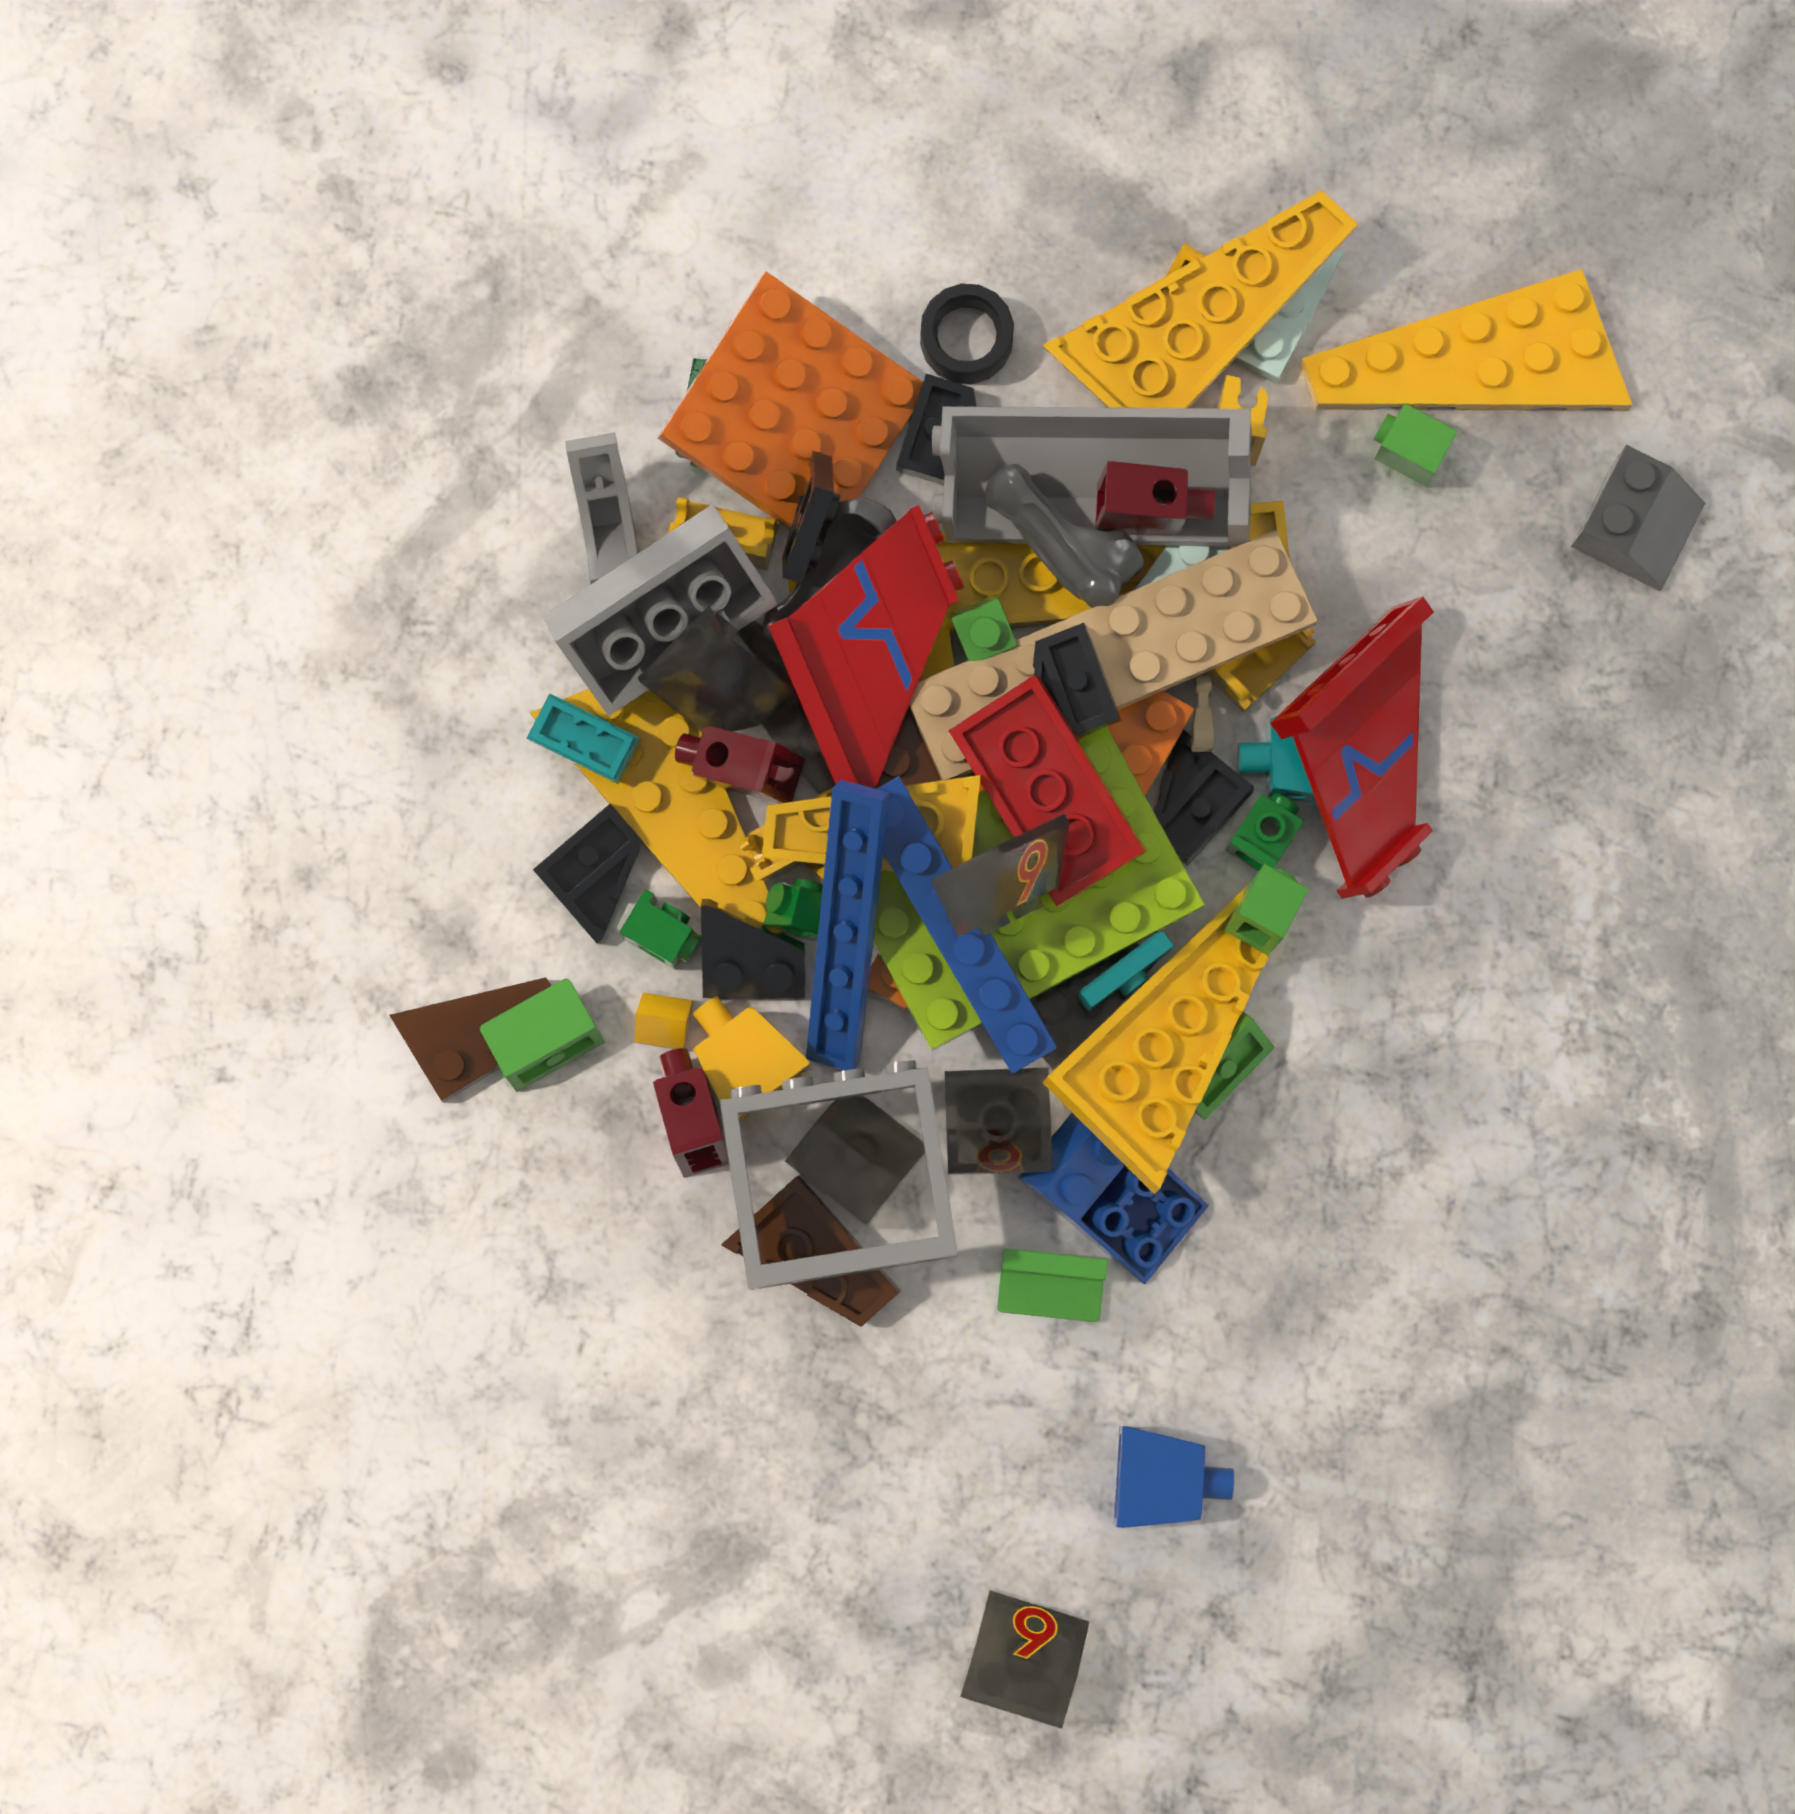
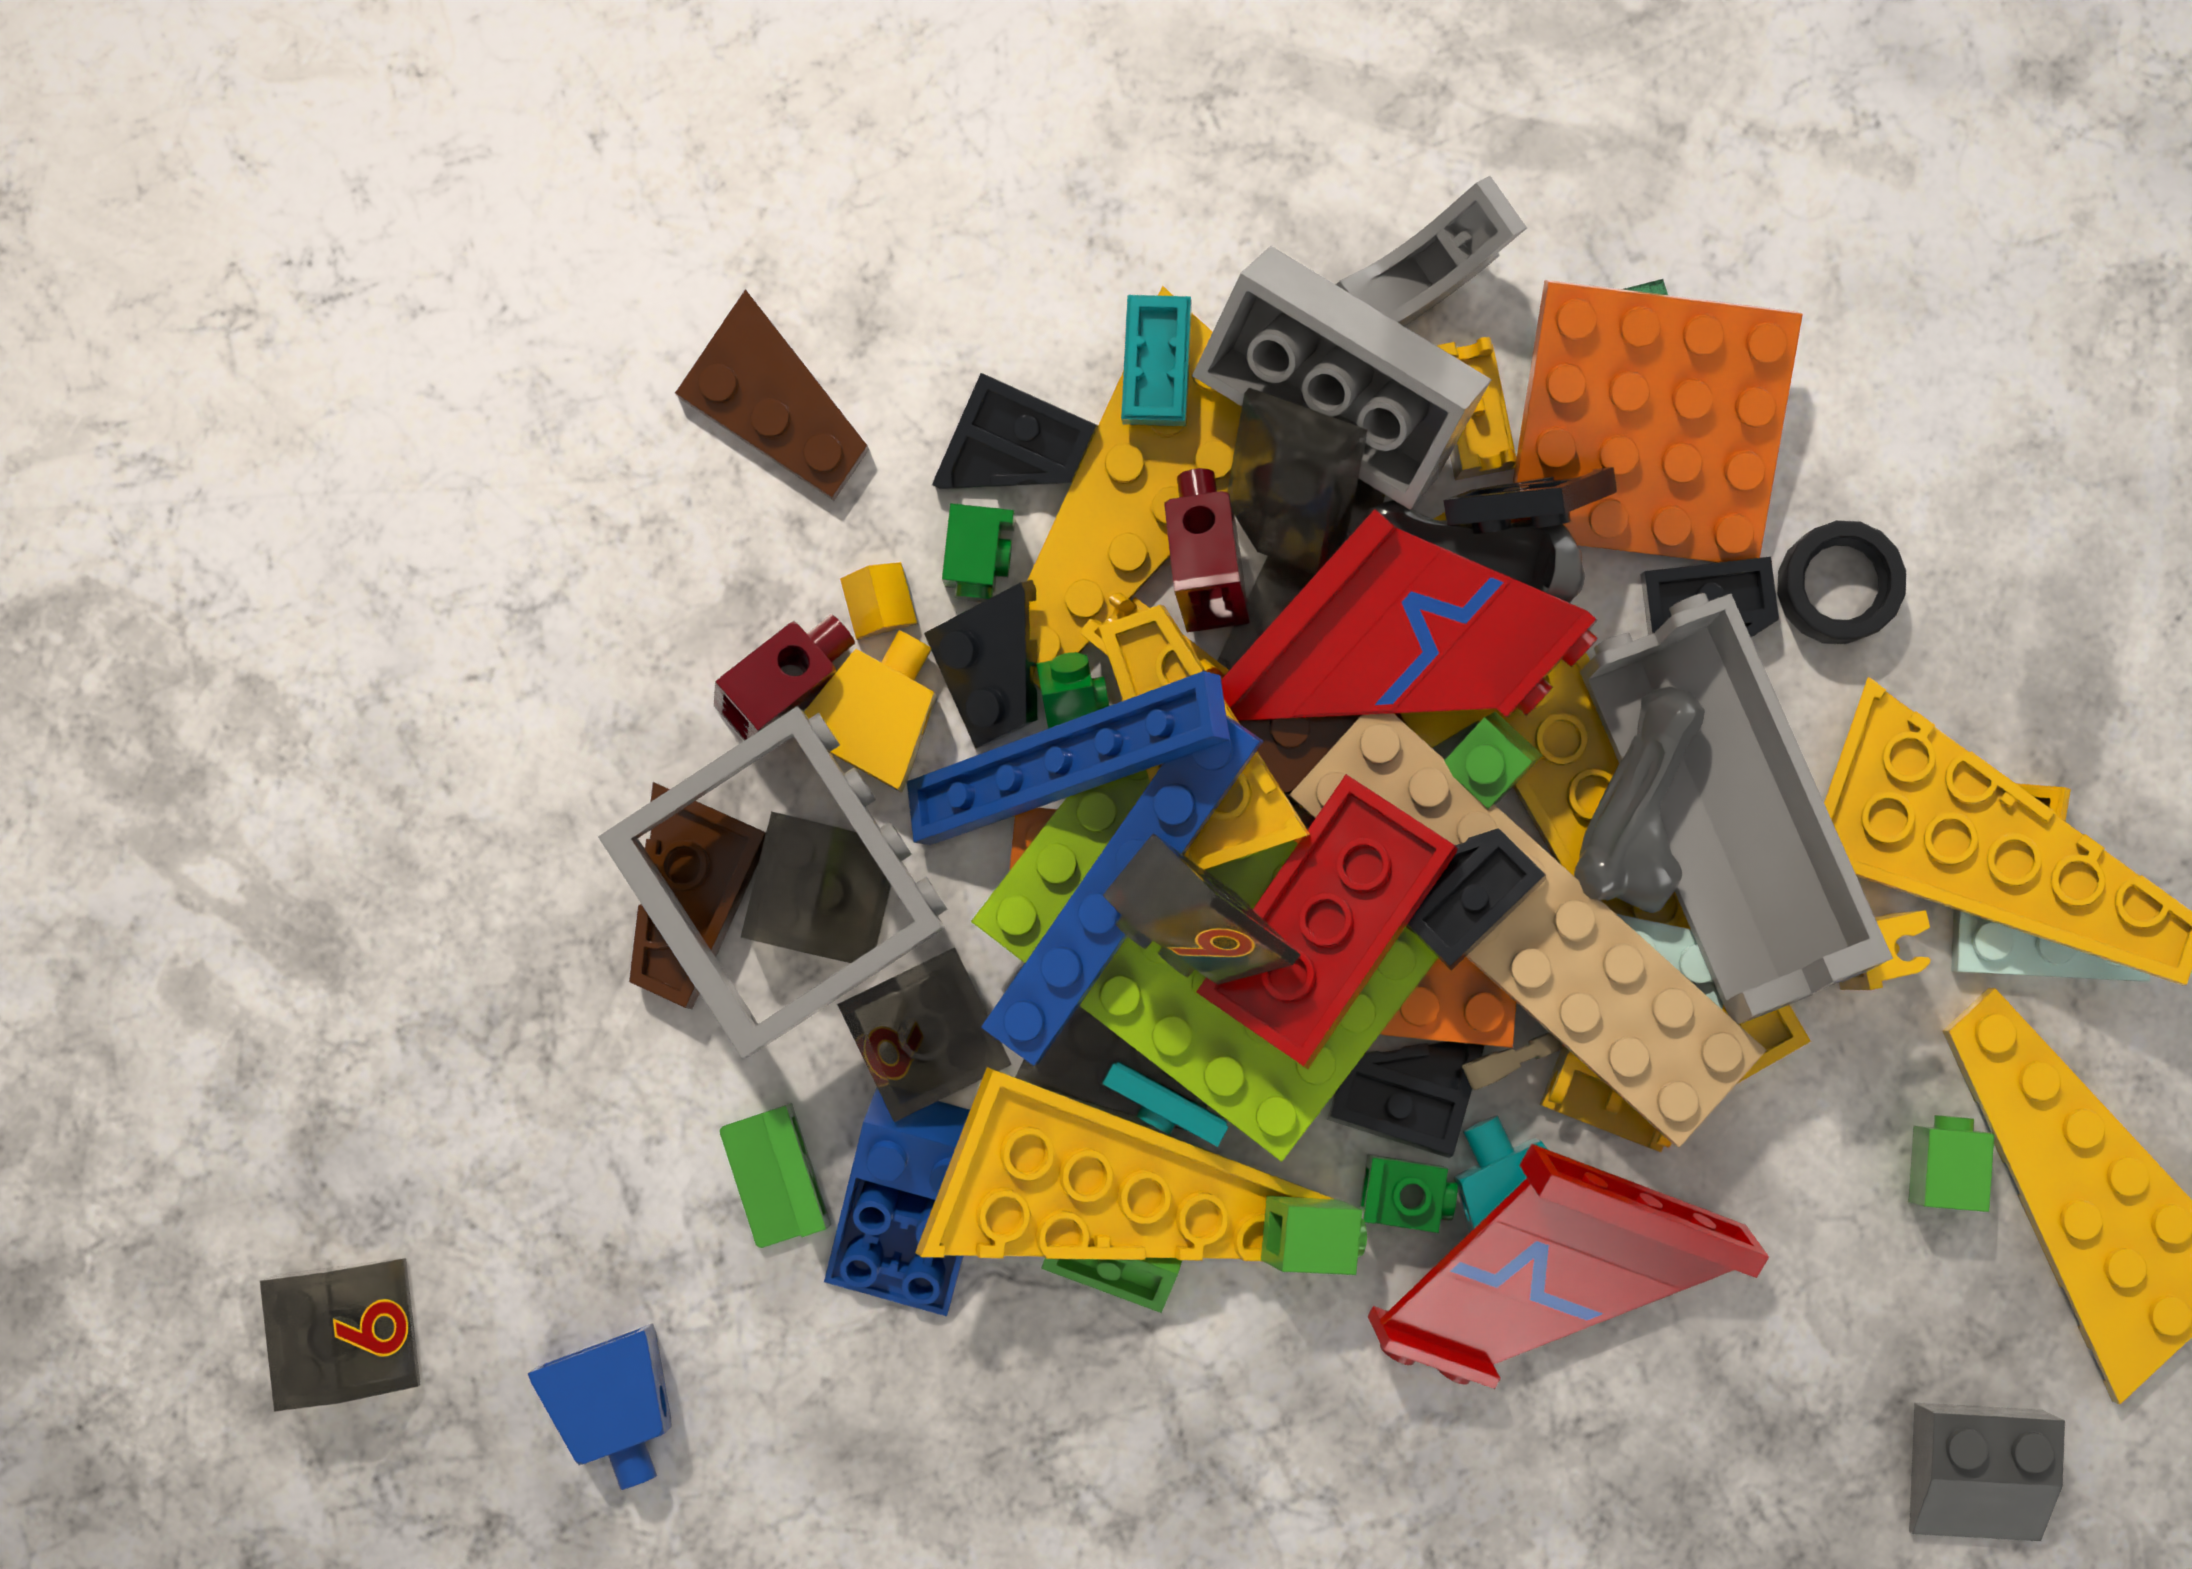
camera: 65 degrees right, 5 degrees up
bright green panel [480,978,605,1092] -> none
dark red torso [1095,461,1215,536] -> none

